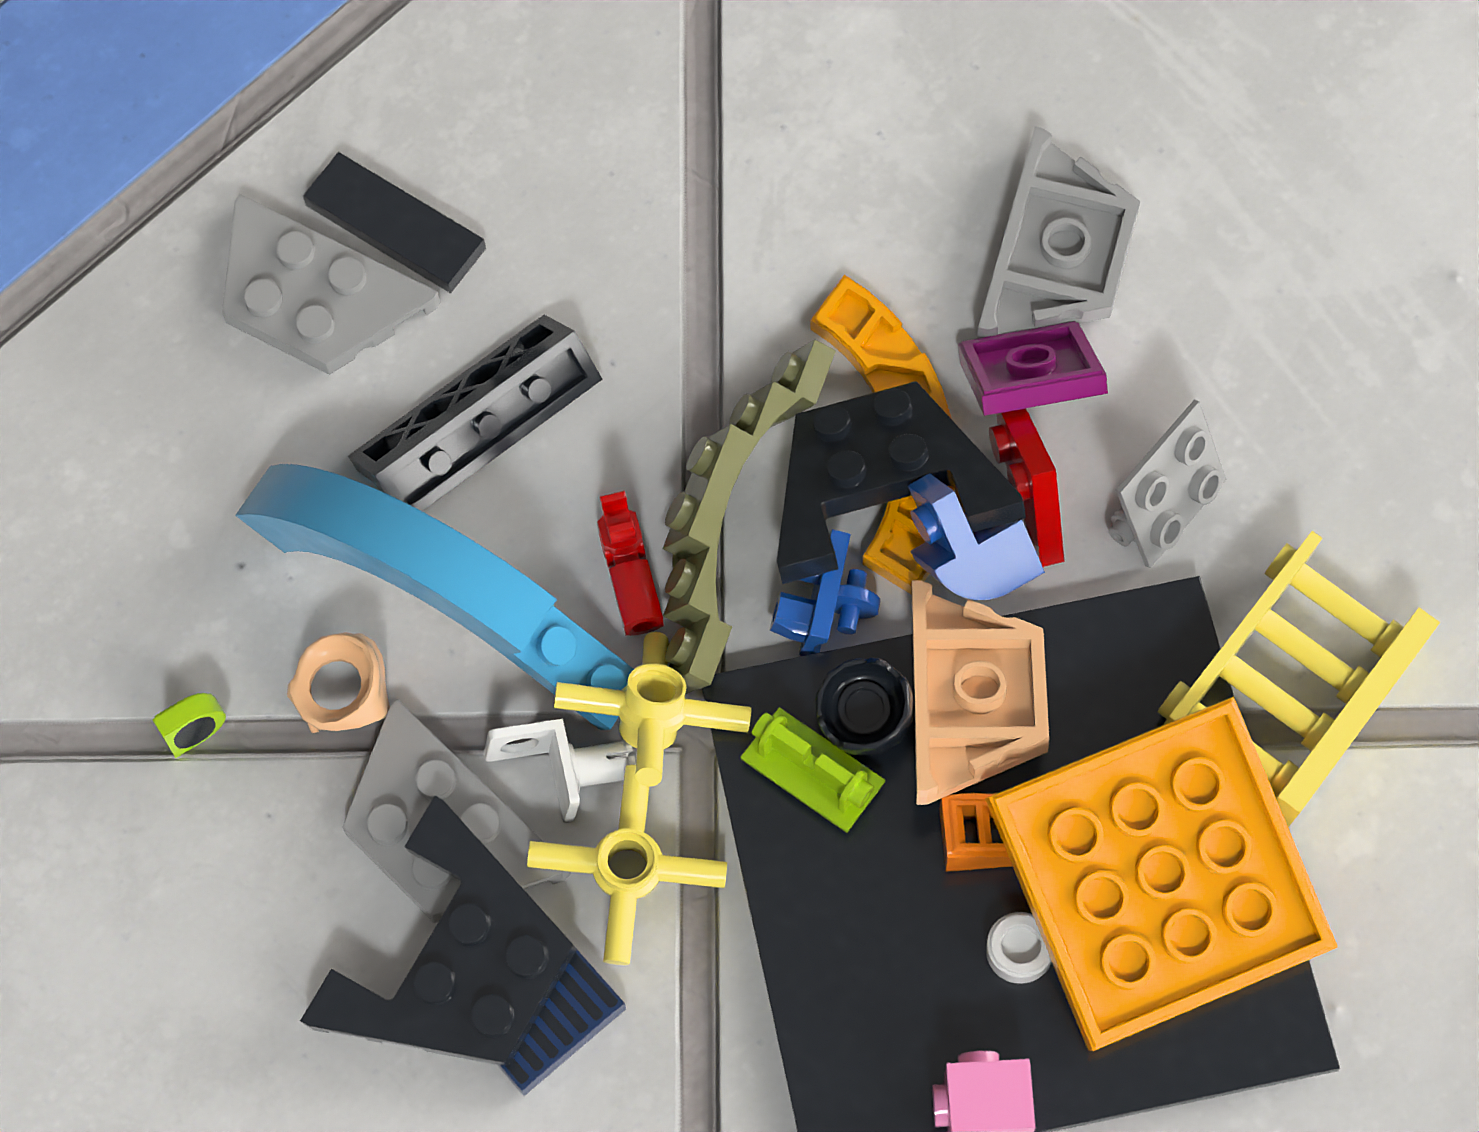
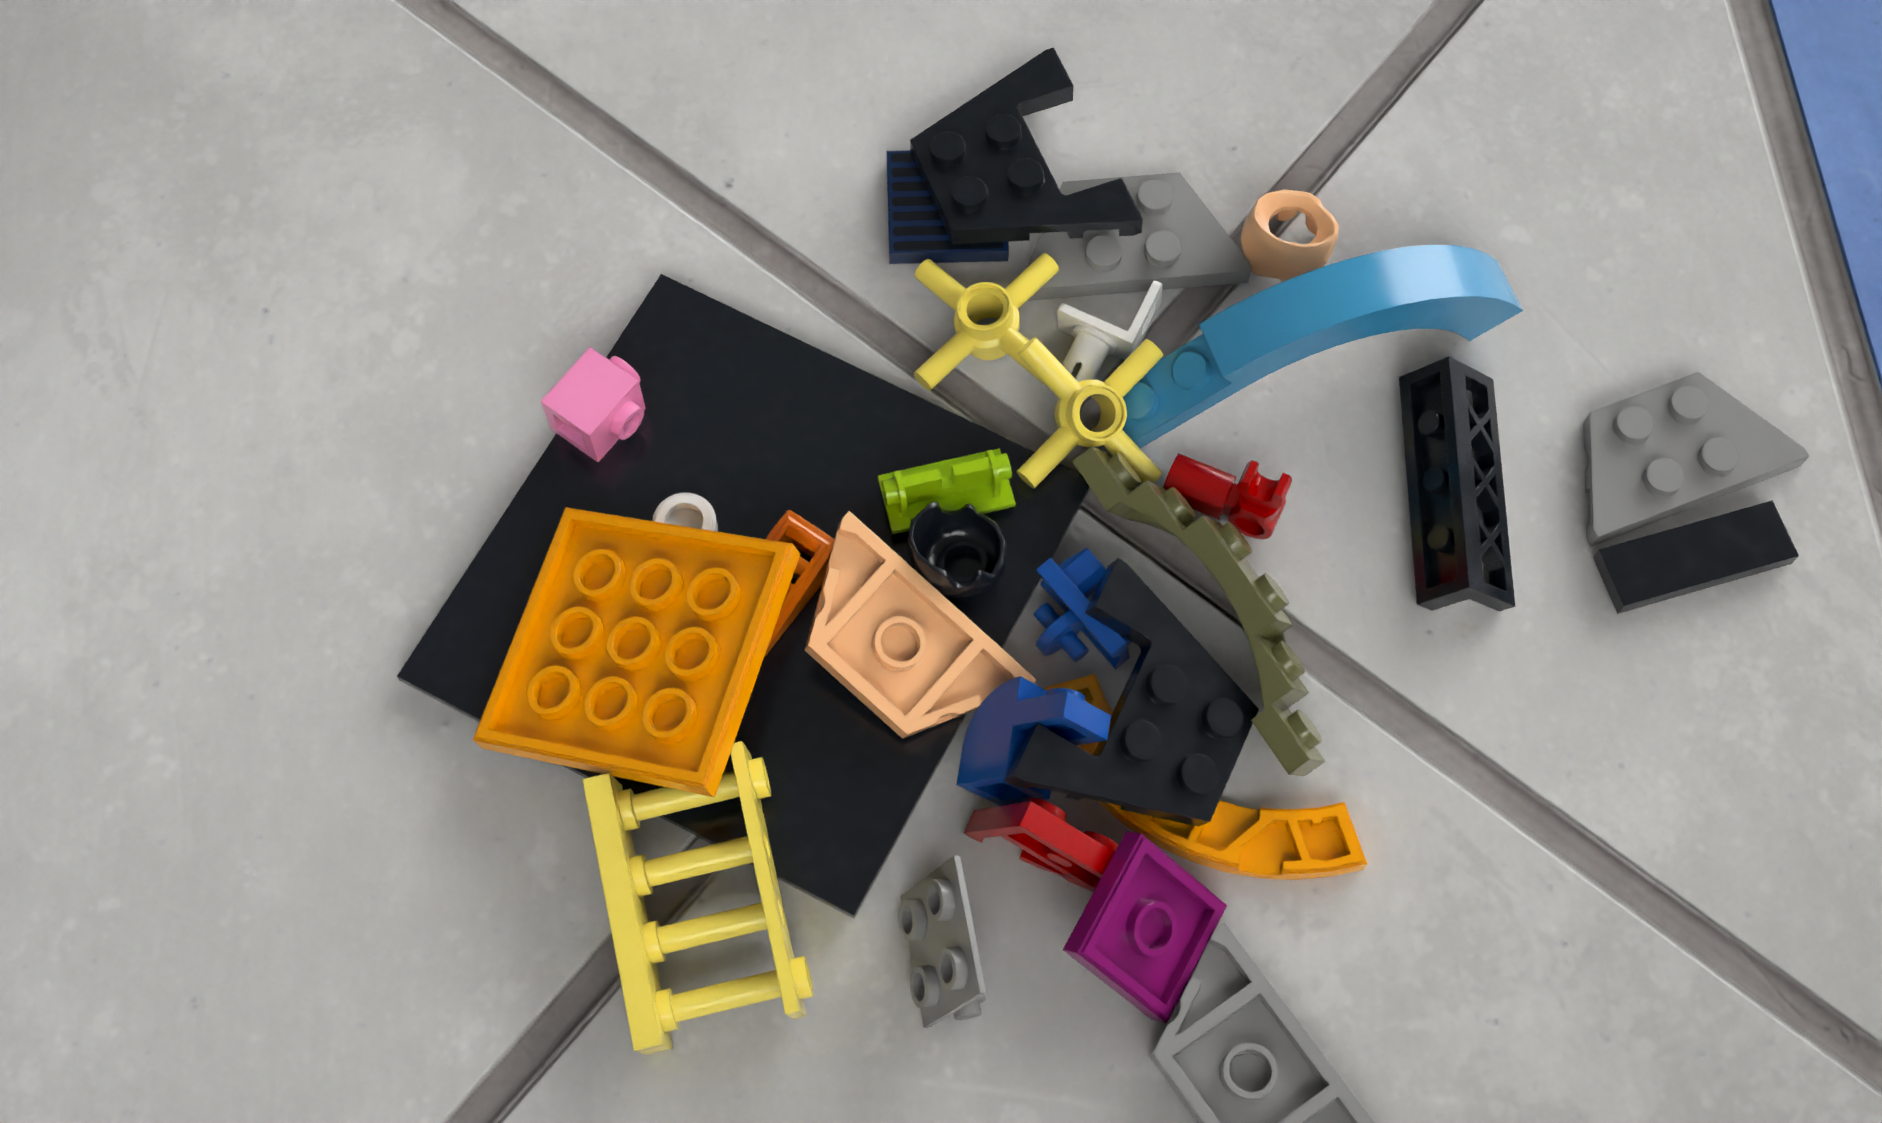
camera: 125 degrees right, 0 degrees up
lime tile [152,693,226,758] -> none

